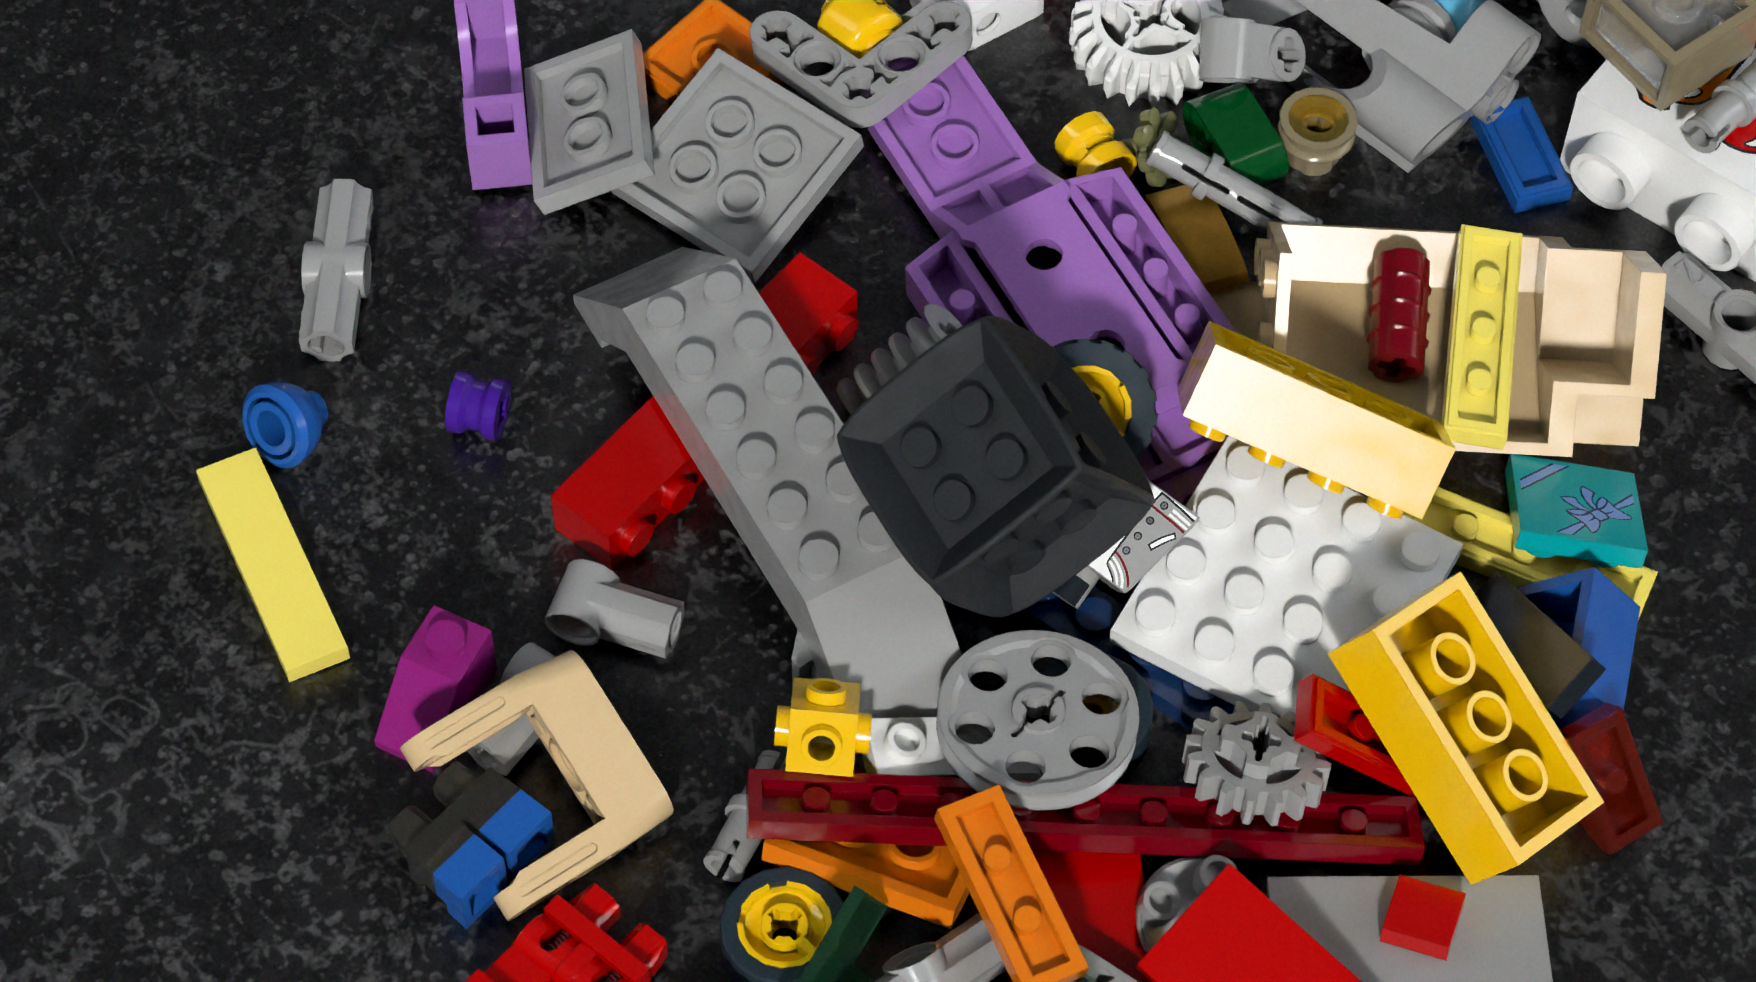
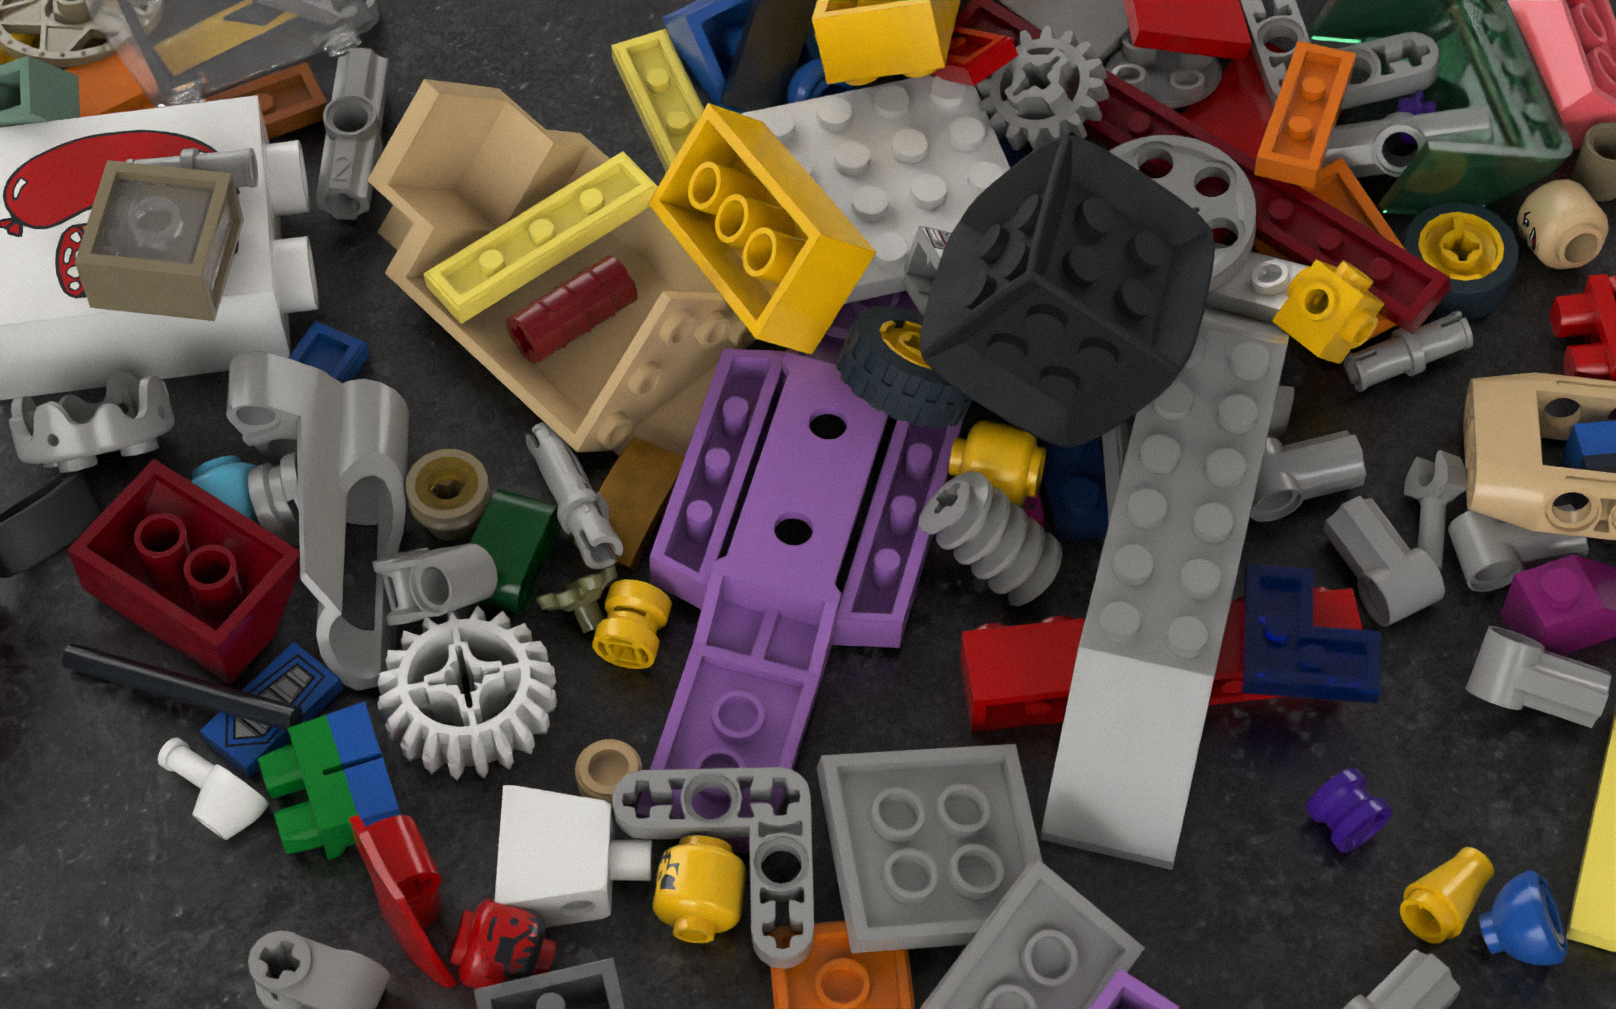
camera: 135 degrees left, 0 degrees up
teal tile [1505,454,1648,568] -> none
none -> tan tile [575,739,642,809]
none -> clear blue plate [1242,564,1381,703]
none -> light grey piece [1250,430,1367,522]
none -> yellow cone [1400,847,1494,944]
none -> light grey bar [1404,450,1467,571]
none -> light grey piece [1465,626,1612,728]

